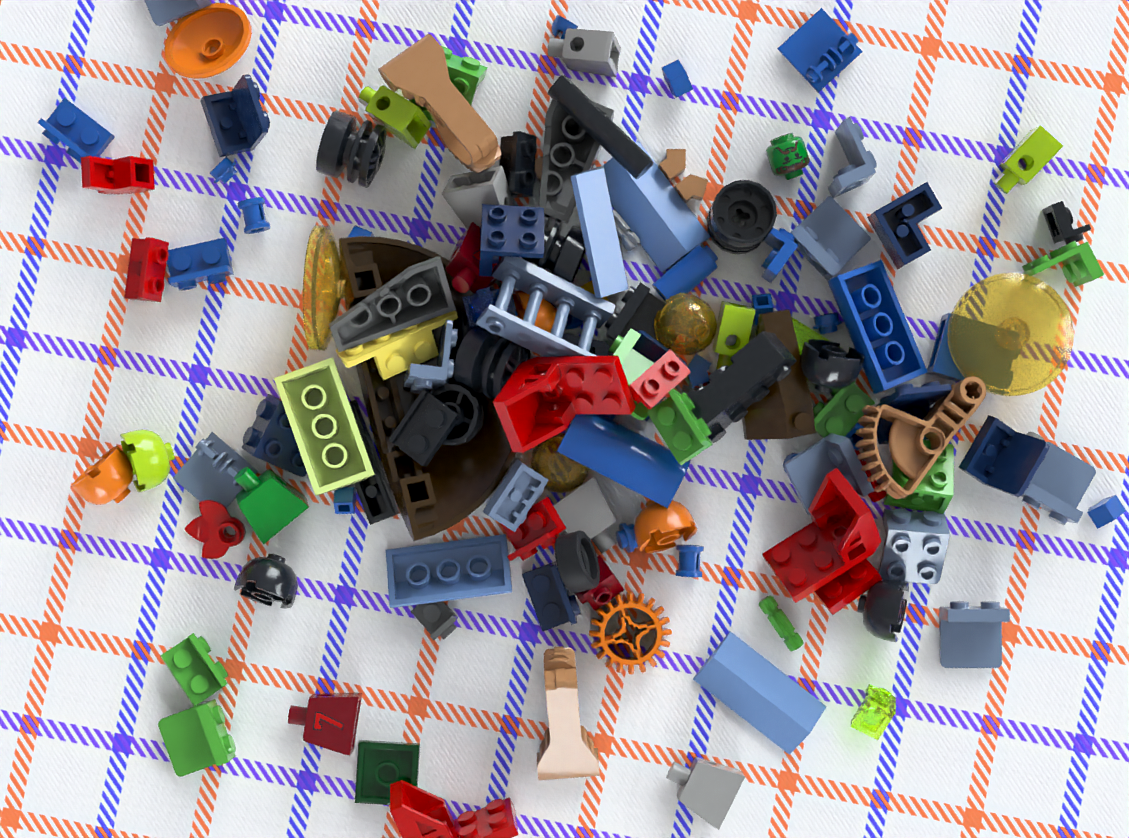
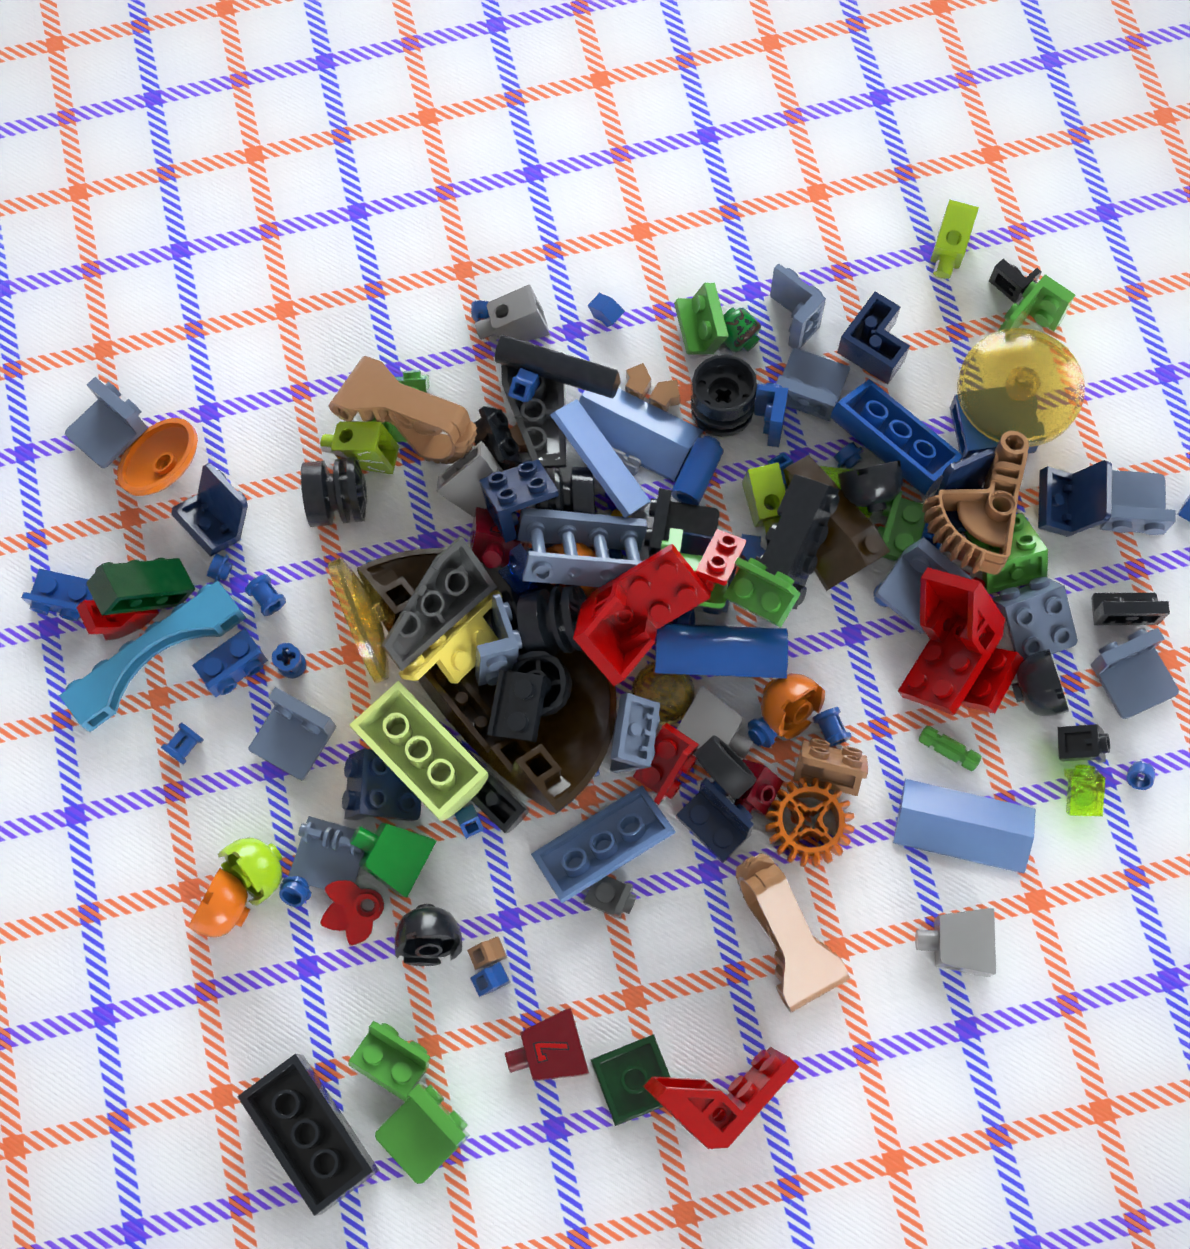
camera: 20 degrees left, 15 degrees down
red bracket [124,237,169,302] -> none
clear yellow cylinder [654,293,717,355] -> none
blue hinge [777,8,863,93] -> none
none -> dark azure arch [59,581,246,732]
none -> dark green brick [86,557,195,615]
none -> blue bush [160,722,204,765]
none -> black brick [237,1054,380,1216]
none -> sand blue bracket [248,687,337,781]
none -> blue bush [272,643,306,679]
none -> blue plate [279,876,312,907]
none -> medium nougat piece [467,936,507,970]
none -> blue piece [470,962,511,997]
none -> blue piece [508,368,540,402]
none -> bright green bracket [674,283,729,355]
none -> medium nougat bracket [793,738,868,796]
none -> black bracket [1057,724,1110,763]
none -> black bracket [1091,593,1170,625]
none -> blue hinge [1126,761,1156,790]

